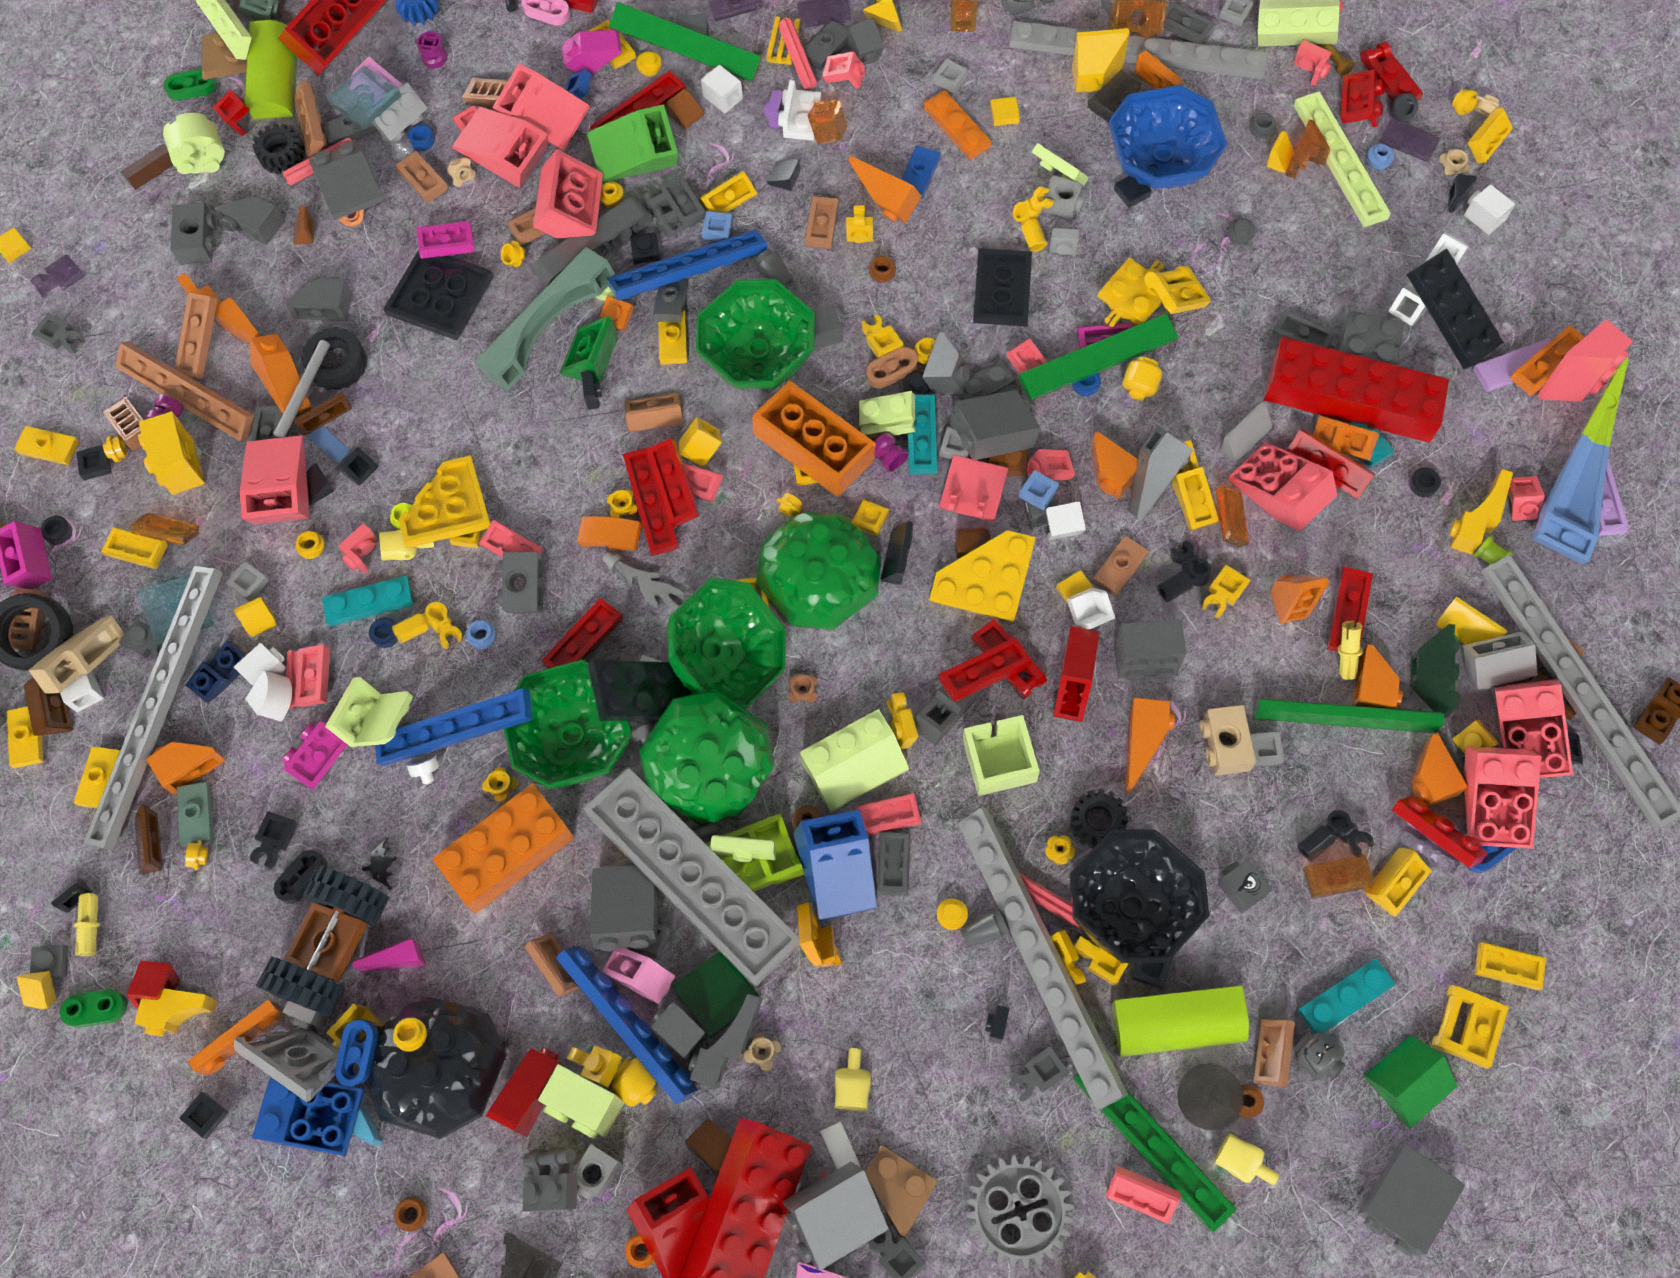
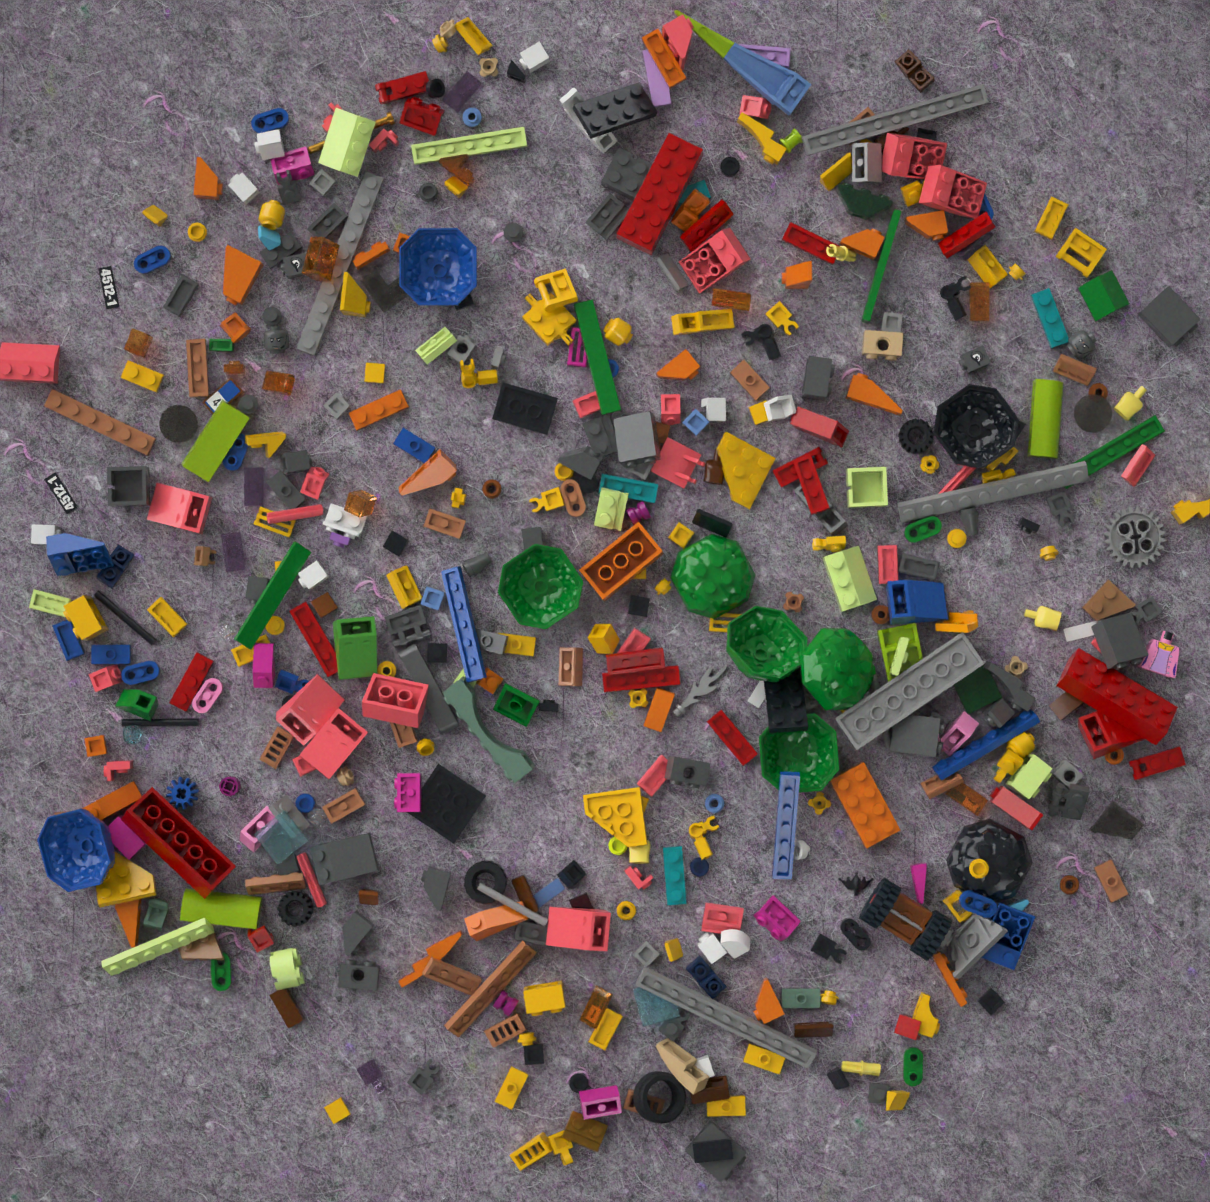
camera: 80 degrees left, 20 degrees up
yellowish green bracket [325,677,413,747] -> none
slope [1128,425,1193,521] -> none
none -> black plate [628,595,650,617]
none -> green plate [904,516,942,543]
none -> clear orange tile [945,783,988,816]
none -> yellow plate [1008,263,1026,281]
none -> yellow plate [1039,546,1059,561]

